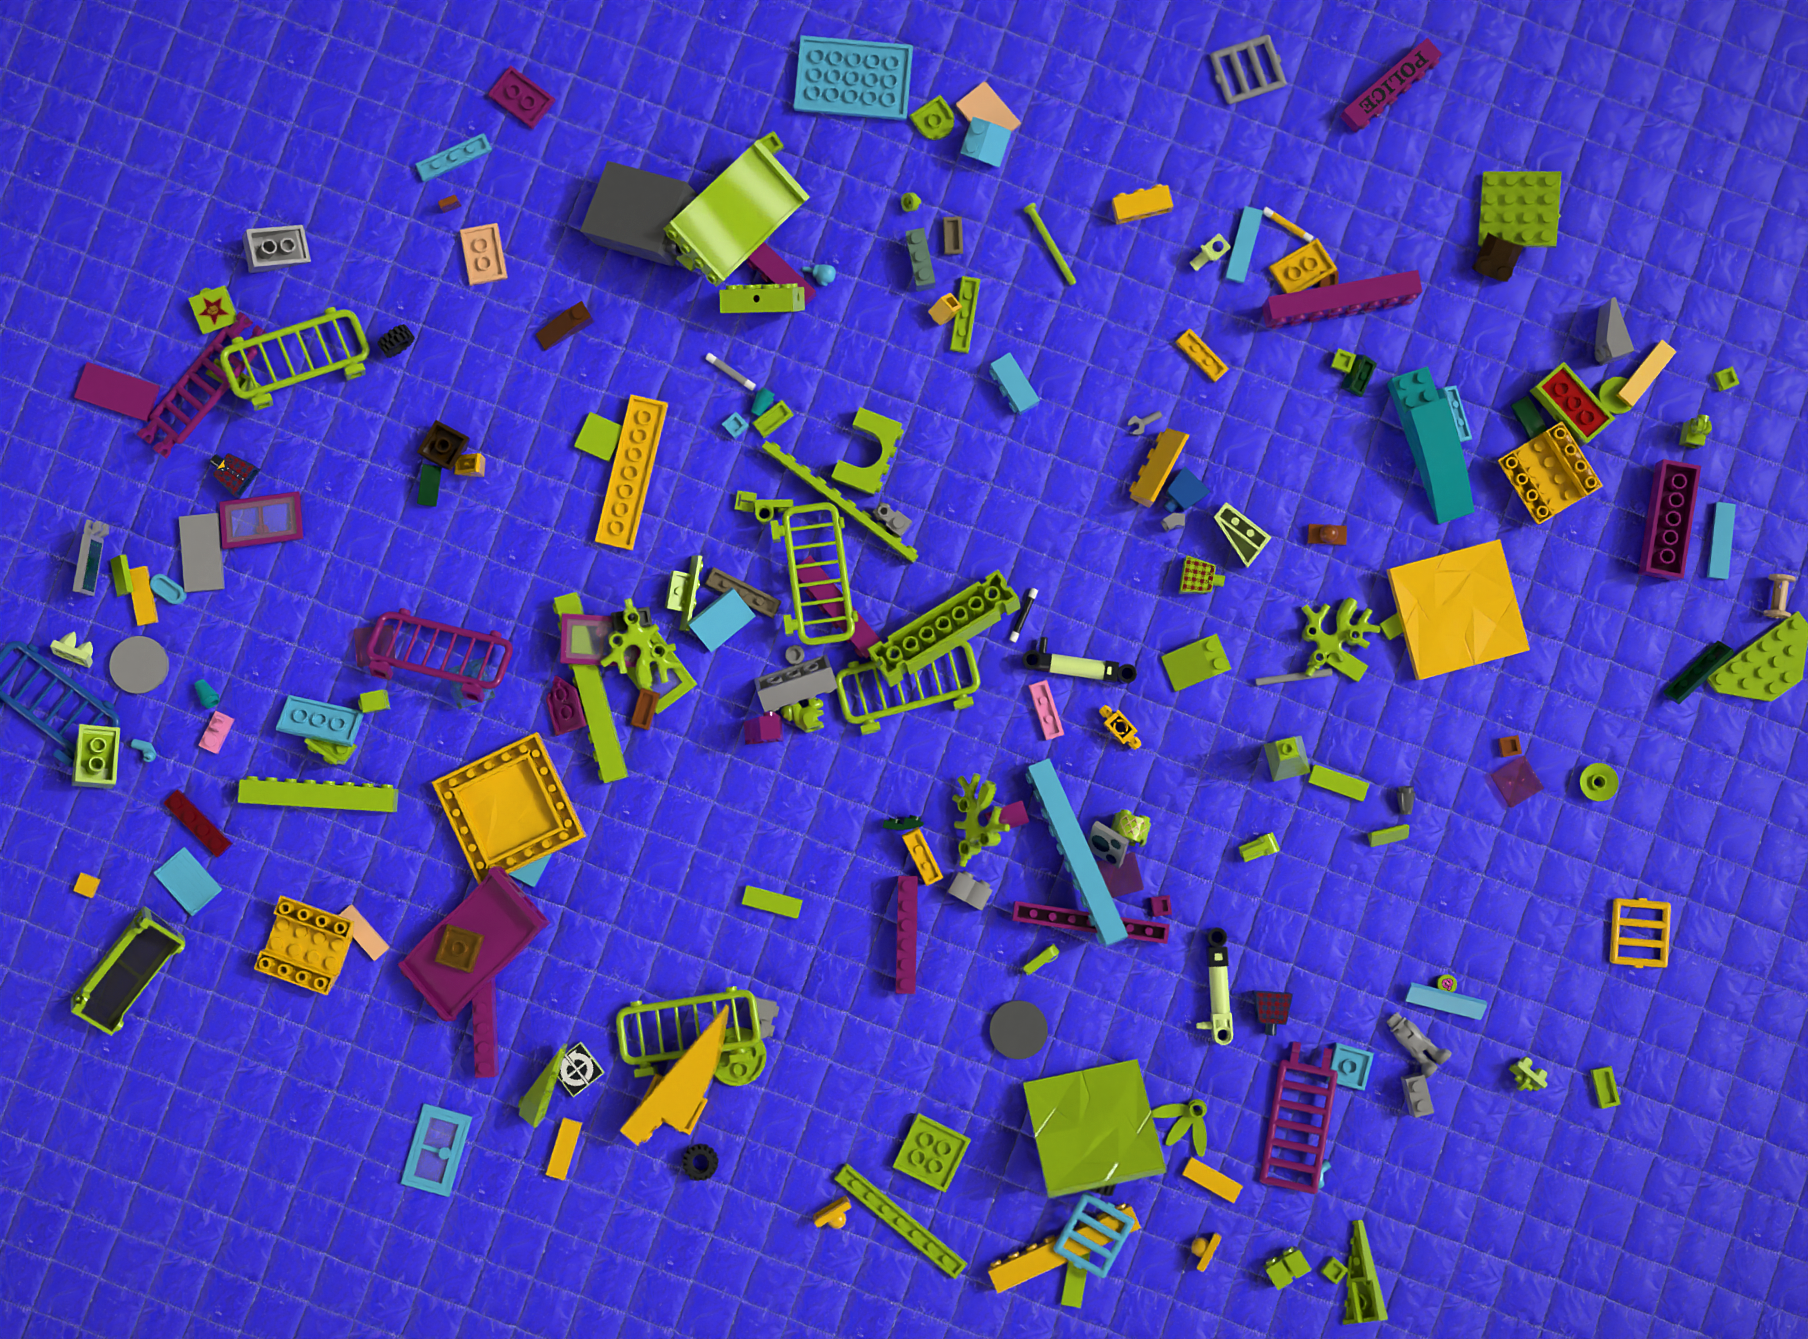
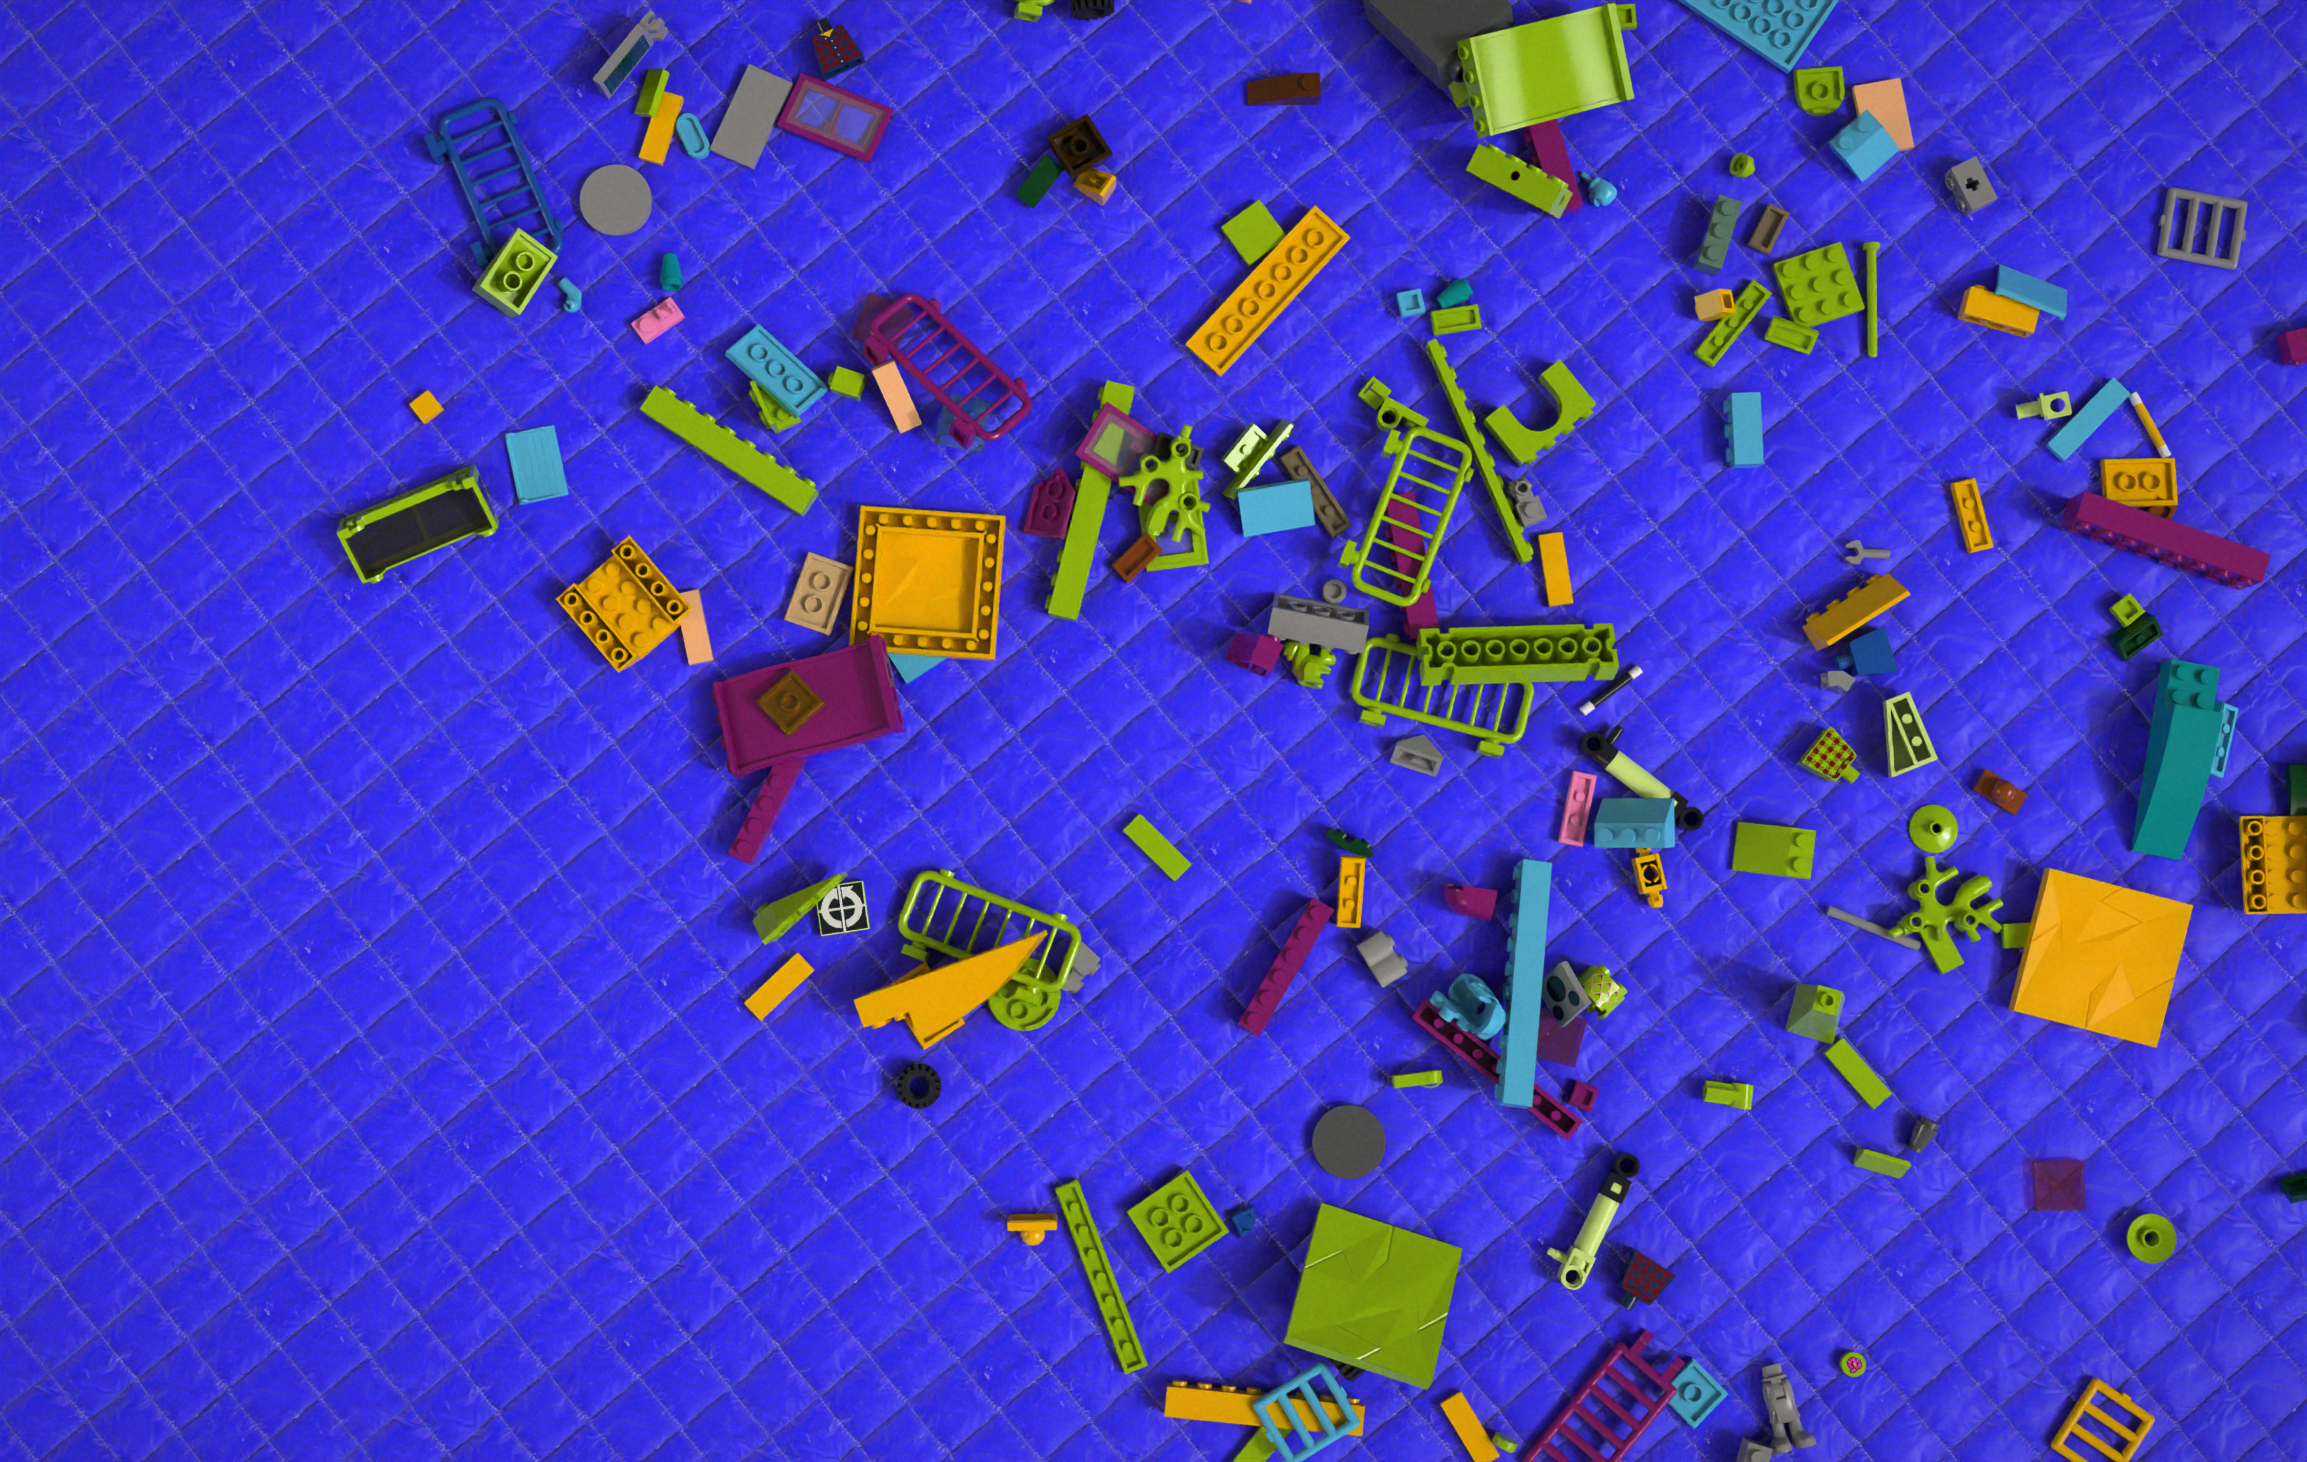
camera: 30 degrees right, 0 degrees up
yellowish green tile [50,631,93,668] -> none
dark red plate [163,789,233,857] -> none
medium azure door [401,1103,472,1197] -> none
light grey bar [705,353,756,391] -> none
lime plant [952,773,1010,867] -> none
lime plant [1151,1099,1207,1157] -> none
medium azure tile [1405,982,1487,1020] -> none
dark orange tile [1498,735,1522,758] -> none
none -> tan tile [784,552,855,636]
none -> light nougat tile [871,359,922,434]
none -> blue tile [1231,1205,1255,1239]
none -> light grey slope [1390,734,1443,777]
none -> medium azure piece [1429,974,1506,1040]
none -> lime tile [1492,1432,1518,1453]
none -> yellow tile [1537,532,1574,607]
none -> medium azure slope [1594,798,1675,848]
none -> lime tile [1764,315,1819,355]
none -> lime plate [1772,242,1865,328]
none -> lime dish [1909,805,1958,853]
none -> light grey brick [1944,156,1998,217]
none -> medium azure piece [1994,264,2067,321]

